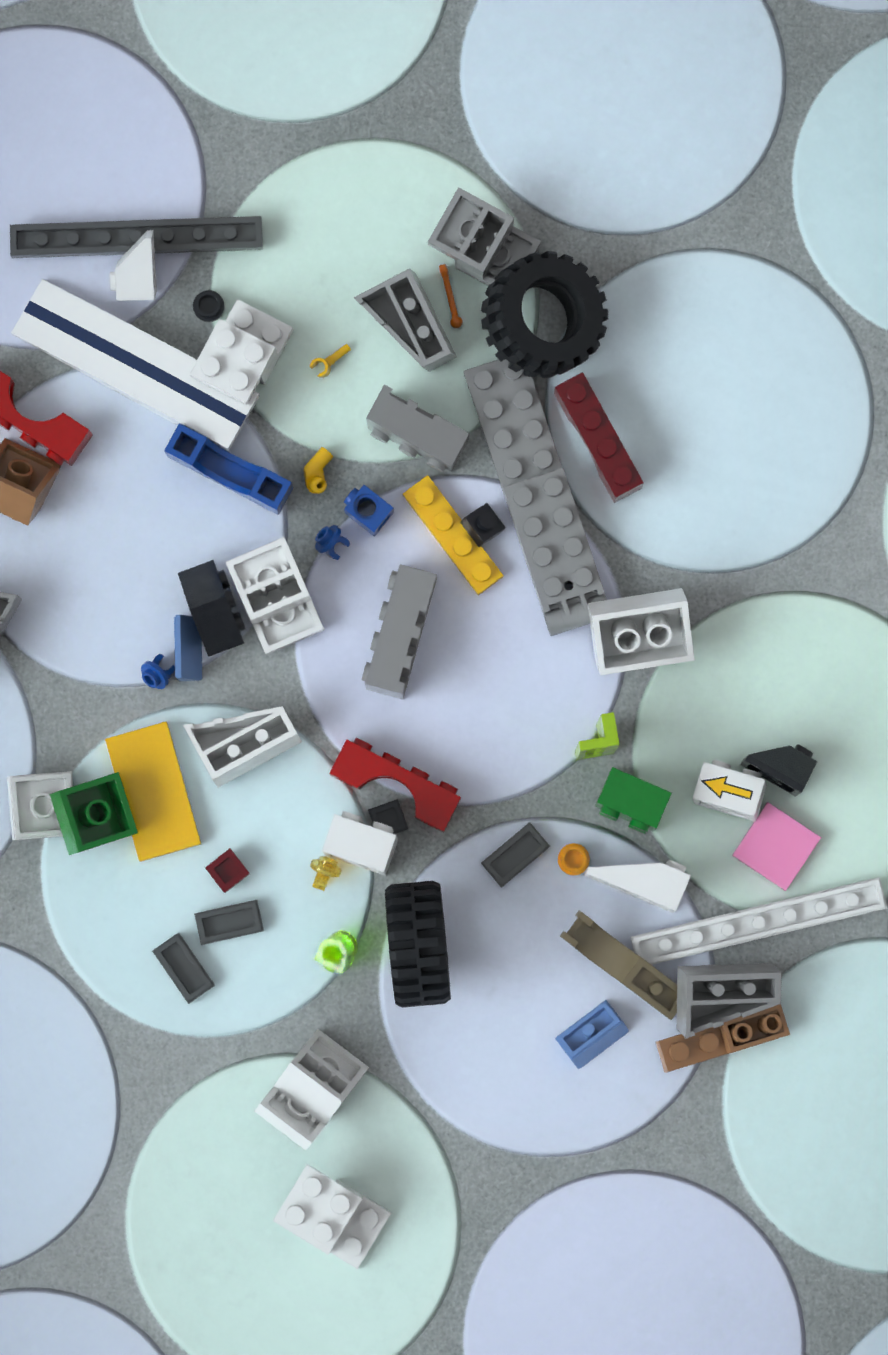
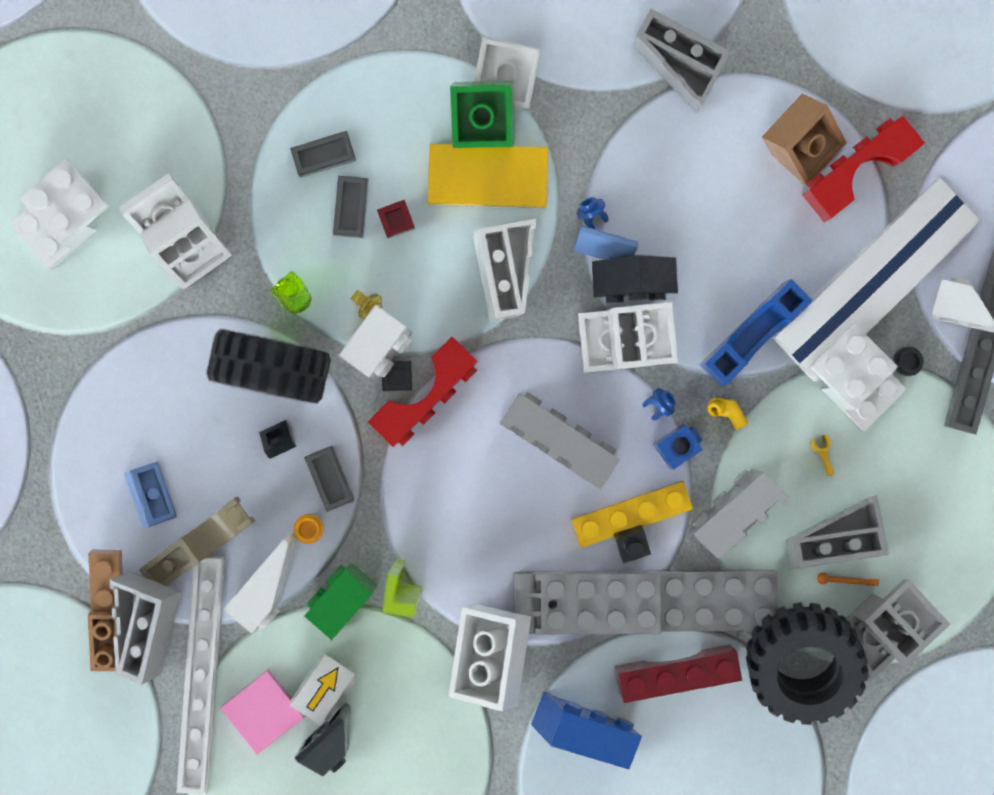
camera: 105 degrees right, 5 degrees up
none -> black plate [259,420,297,459]
none -> blue wedge [531,692,642,770]

